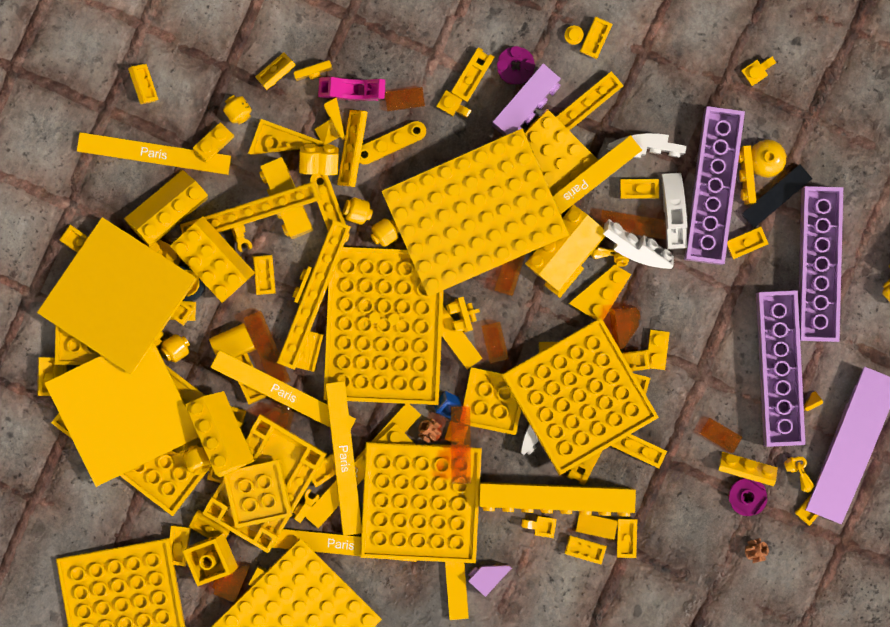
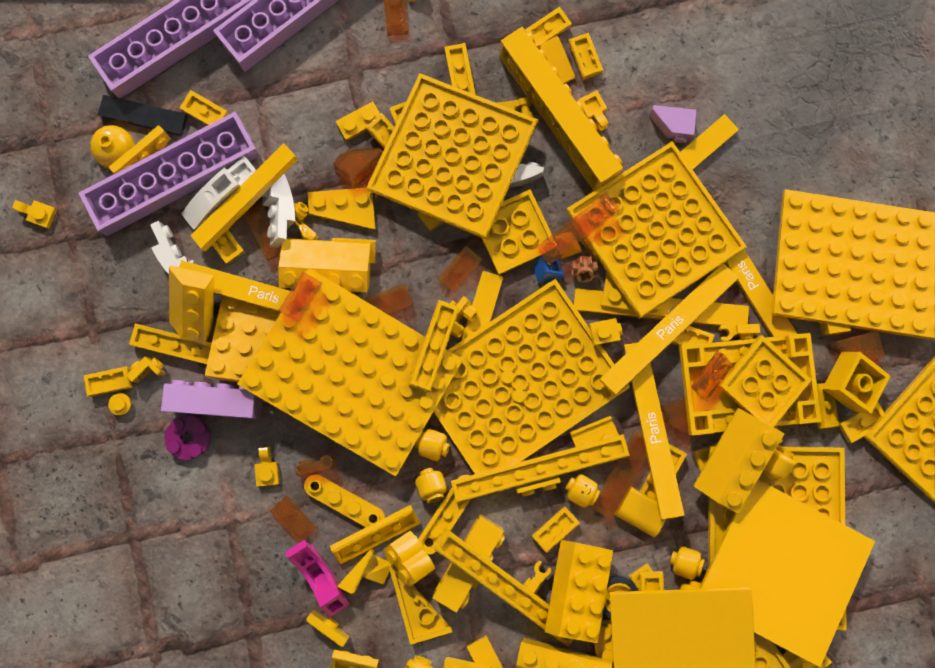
camera: 120 degrees left, 5 degrees down
yellow plate [451,47,495,103] -> none
none -> yellow bracket [126,357,166,383]
none -> yellow slope [169,266,214,344]
none -> yellow tile [190,143,299,251]
none -> clear orange plate [278,271,322,323]
none -> clear orange plate [295,455,337,476]
none -> yellow tile [409,300,460,392]
none -> yellow head [565,474,600,508]
none -> yellow bracket [589,318,623,346]
none -> clear orange plate [691,351,733,401]

